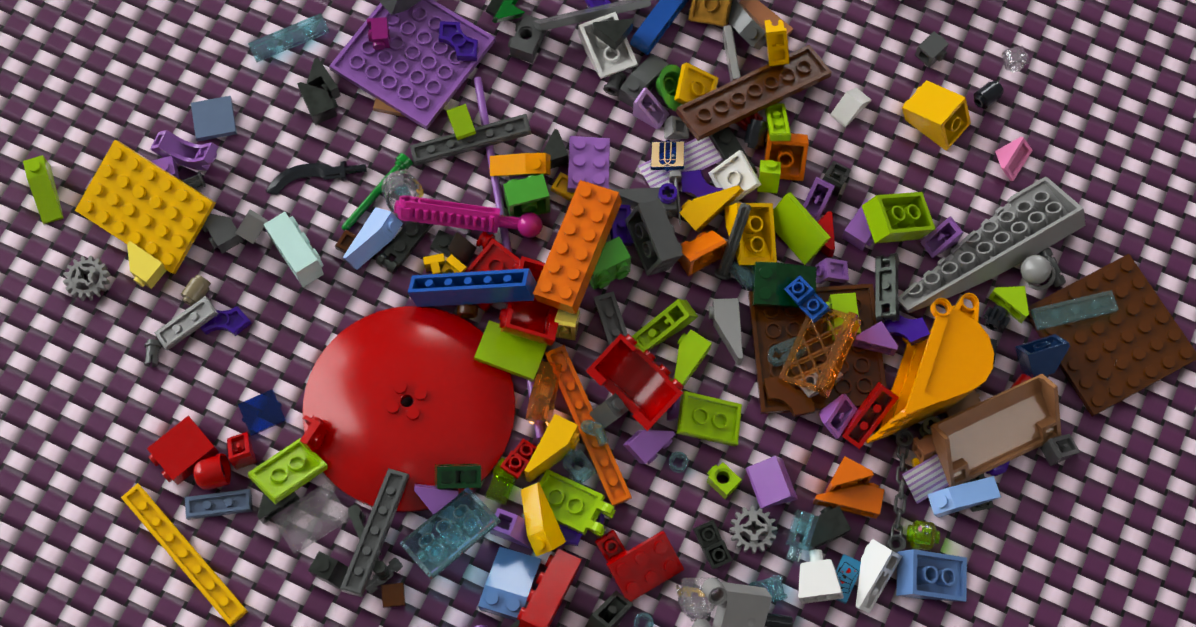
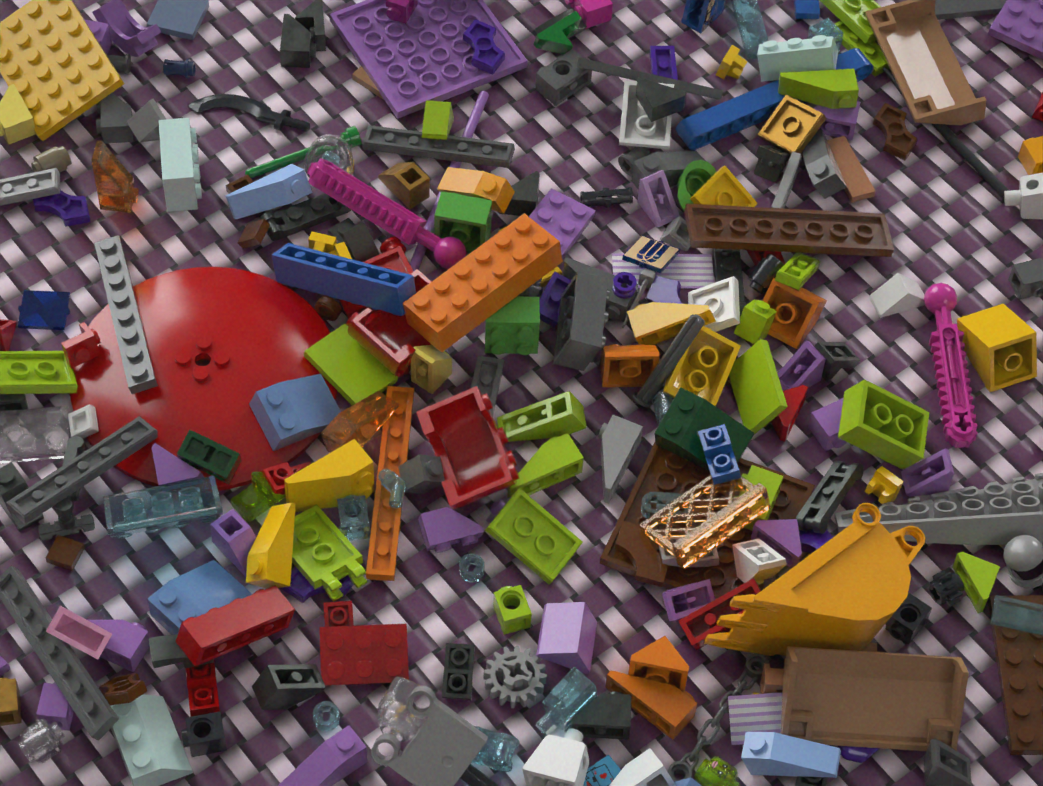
camera: 25 degrees right, 15 degrees down
yellow hinge [765,20,789,66] -> none
medium lavender bracket [815,258,849,284] -> none
dark blue slope [1015,334,1070,378] -> none
none -> white tile [68,404,99,438]
none -> clear orange slope [91,141,139,213]
none -> plate [94,235,158,394]
none -> dark blue pin [163,59,196,79]
none -> reddish brown tile [237,219,270,249]
none -> medium blue slope [249,374,345,451]
none -> pearl gold slope [378,162,430,209]
none -> black pin [580,187,633,208]
none -> white slope [732,539,787,585]
none -> pearl dark grey slope [754,145,791,182]
none -> yellow tile [865,466,904,504]
none -> dark pink gear [924,283,978,448]

